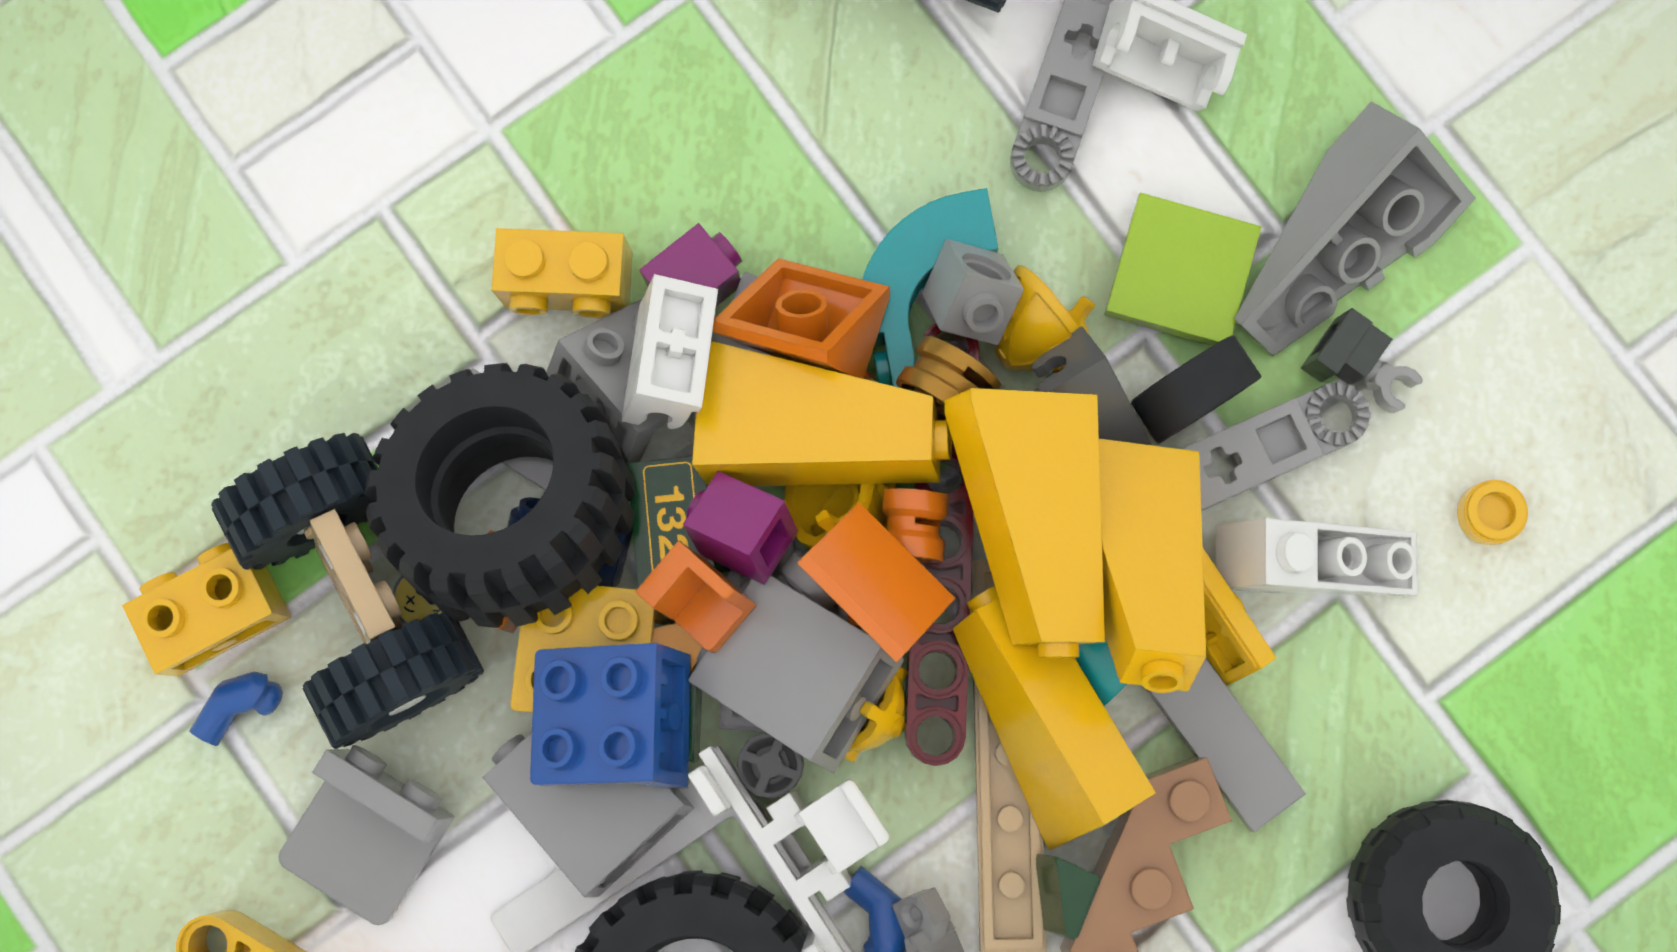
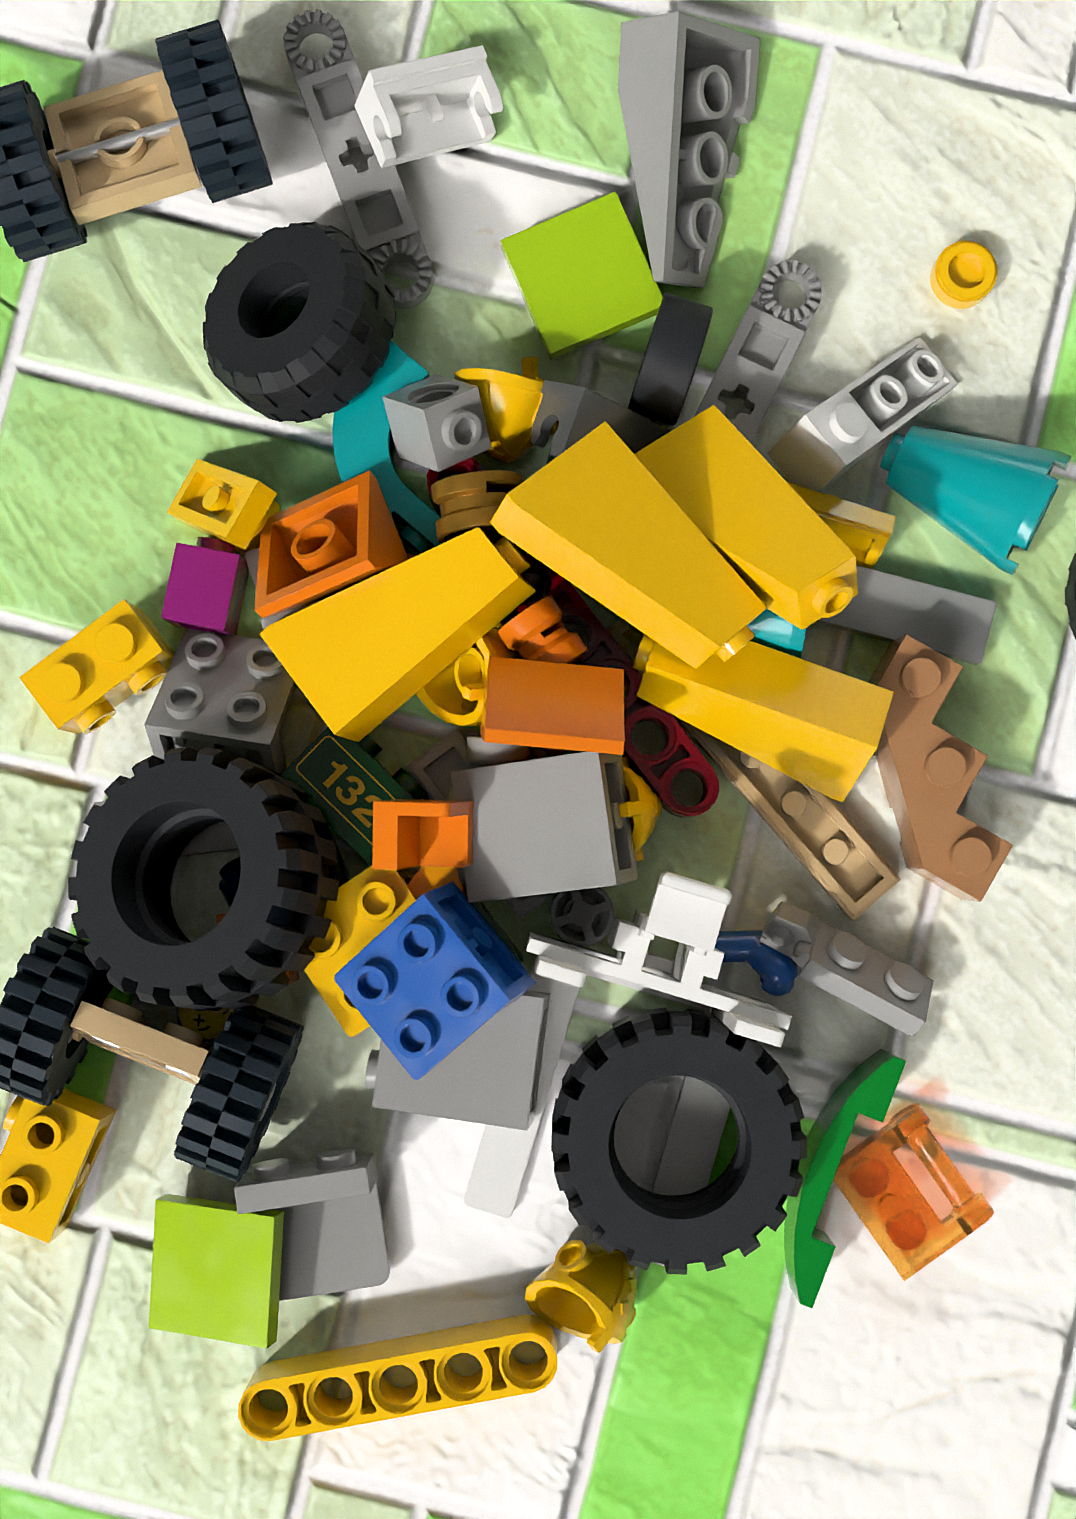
camera: 50 degrees left, 5 degrees up
blue arm [189,671,283,746] -> none
white hinge [621,274,718,429] -> none
magenta brick [683,471,798,585] -> none
dark green slope [1036,853,1100,940] -> none
pearl dark grey piece [1301,308,1423,413] -> none
none -> lime tile [149,1194,284,1349]
none -> yellow slope [166,459,280,555]
none -> black tyre [203,222,396,423]
none -> teal cone [880,426,1072,575]

